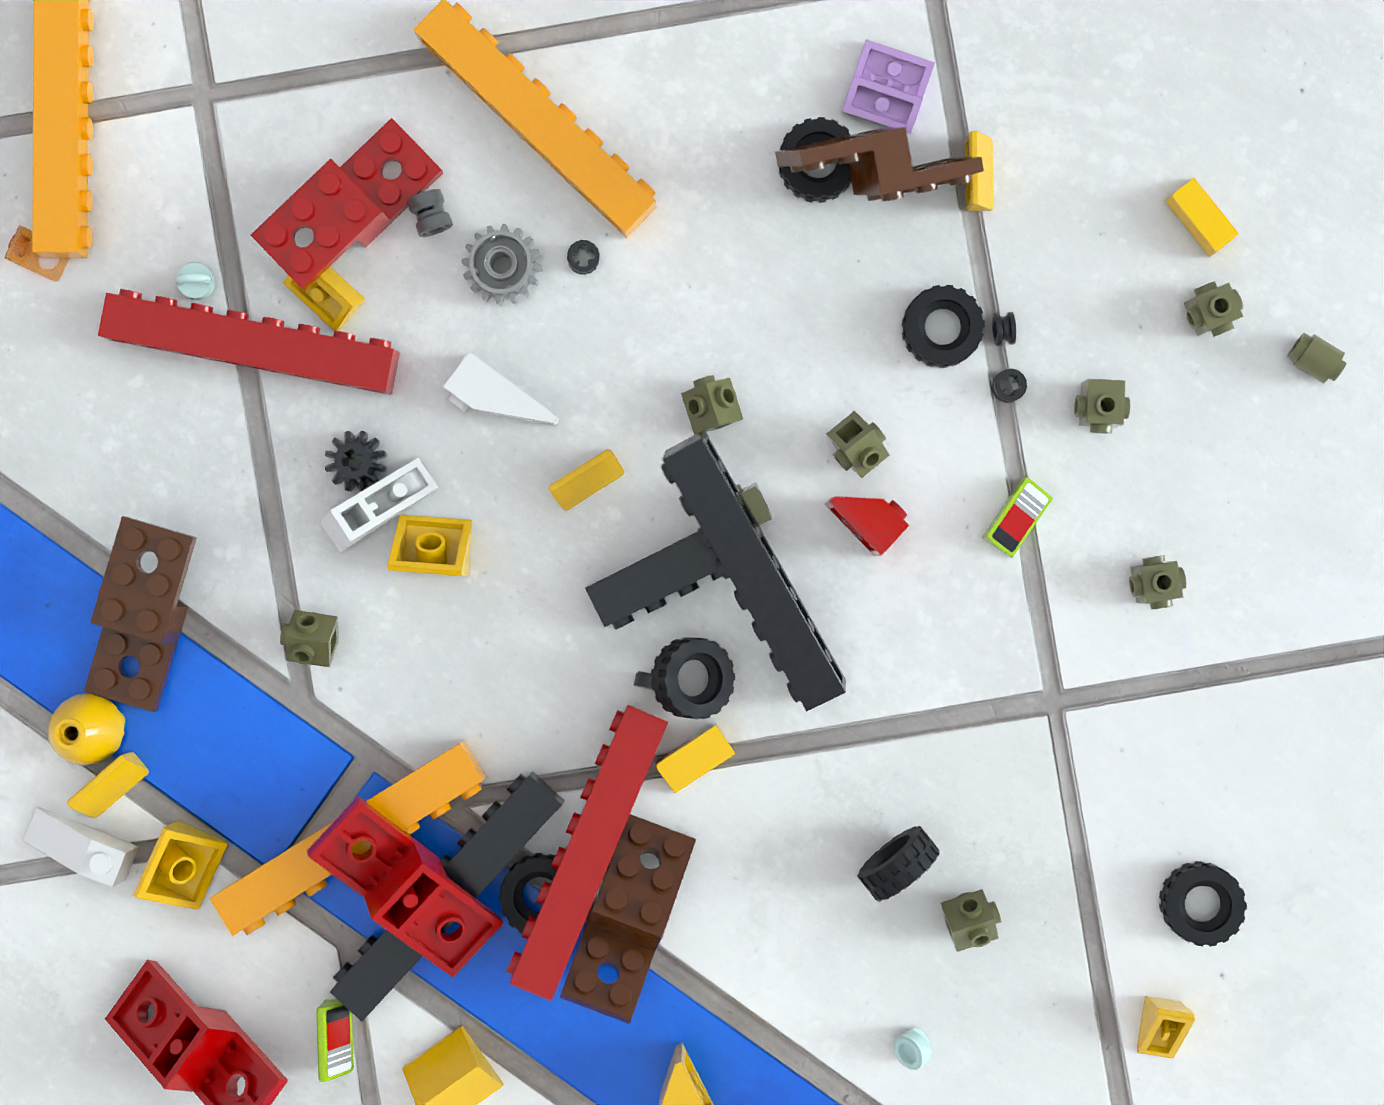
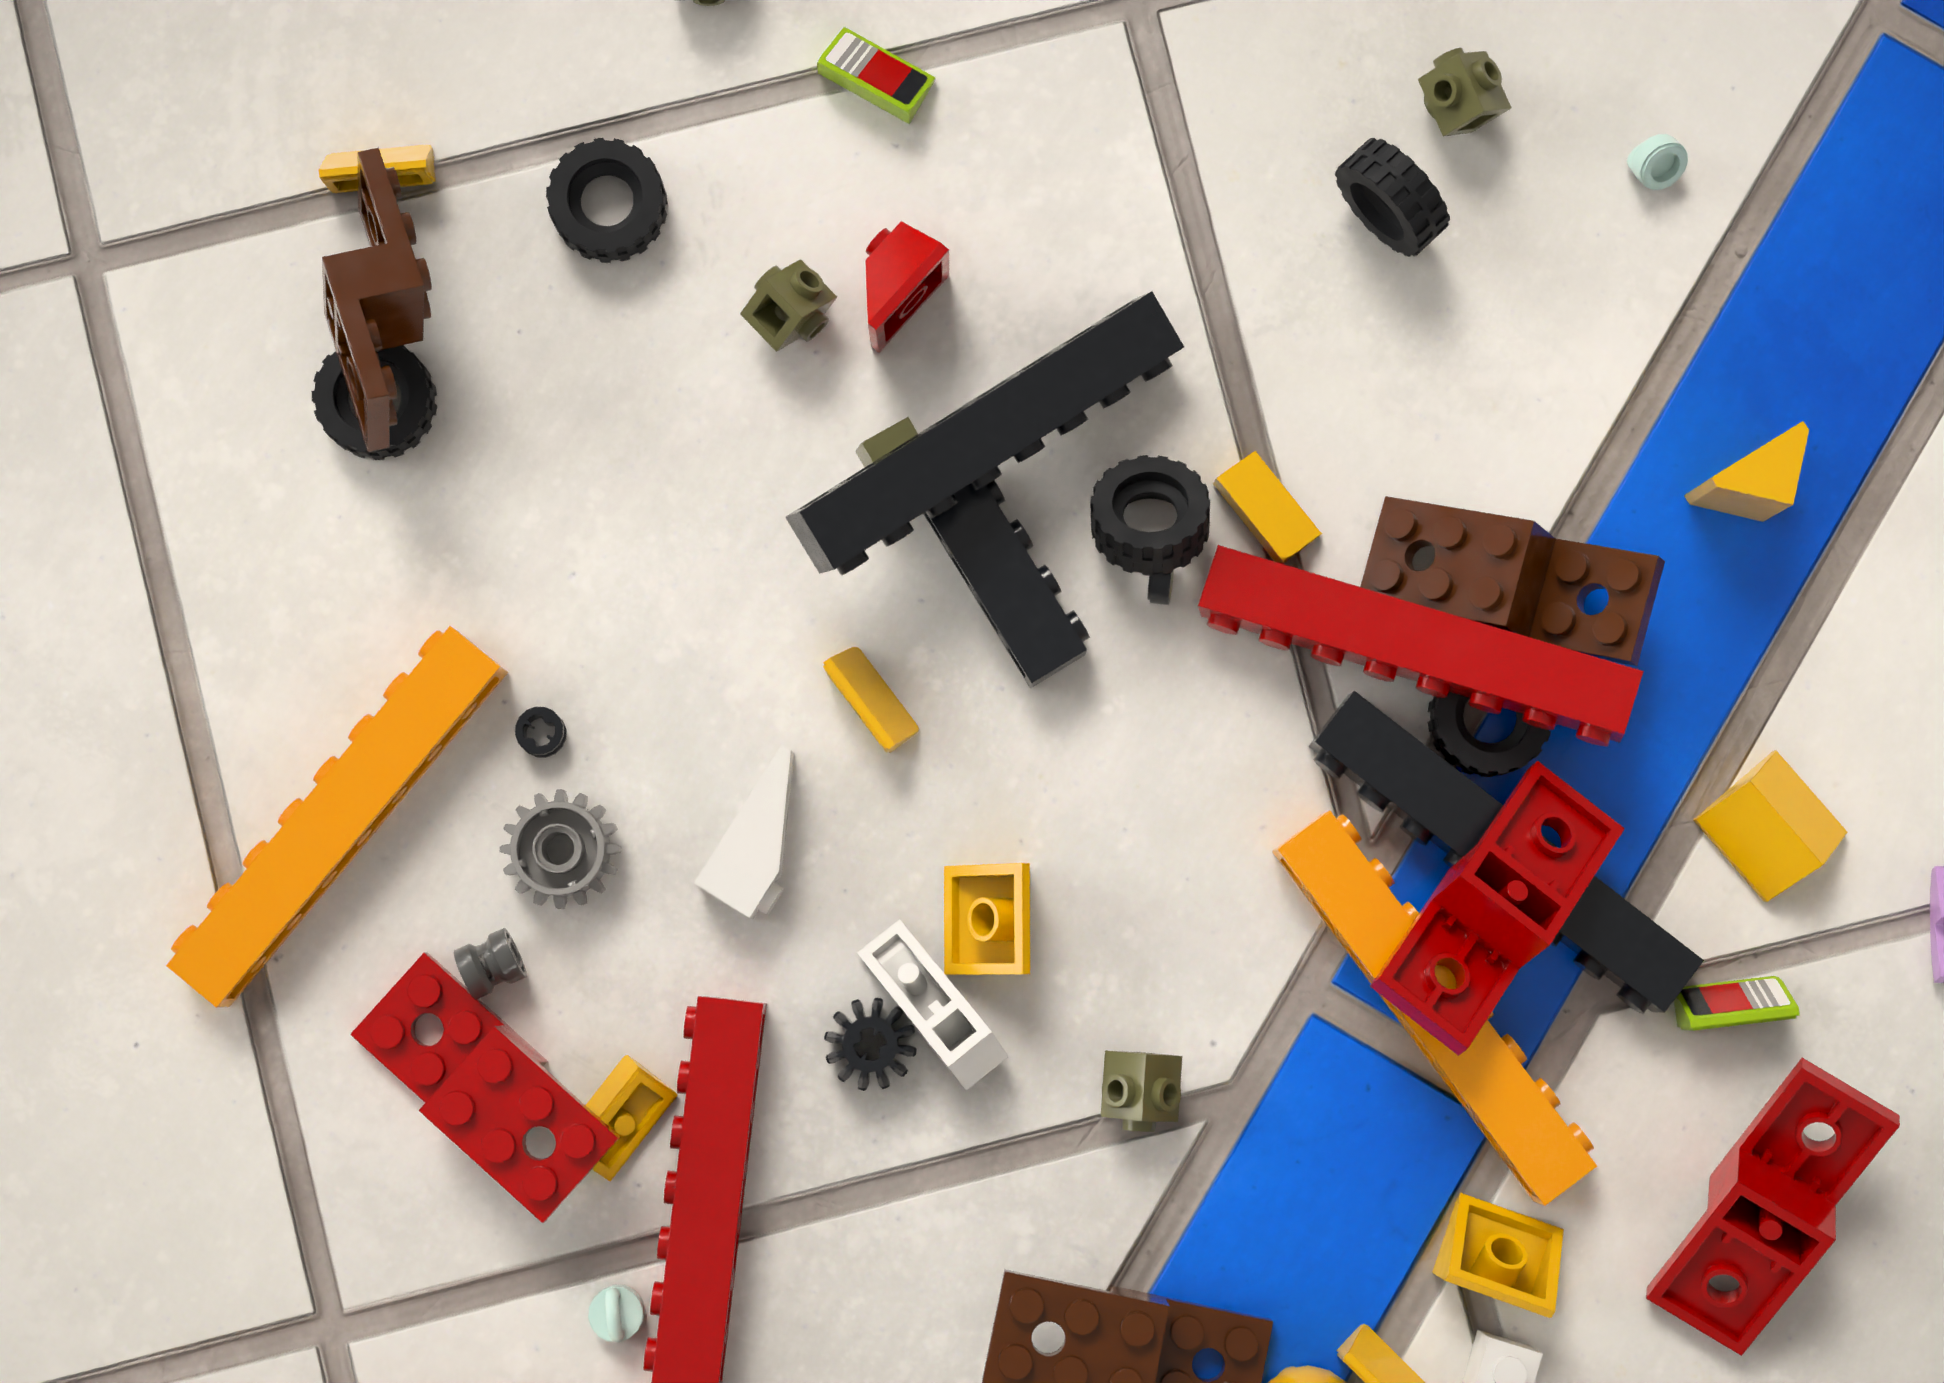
camera: 95 degrees left, 5 degrees down
olive brick [681,375,743,435] -> none
lavender slope [842,39,935,134] -> none
black bush [991,369,1027,403] -> none
black bush [992,312,1016,346] -> none

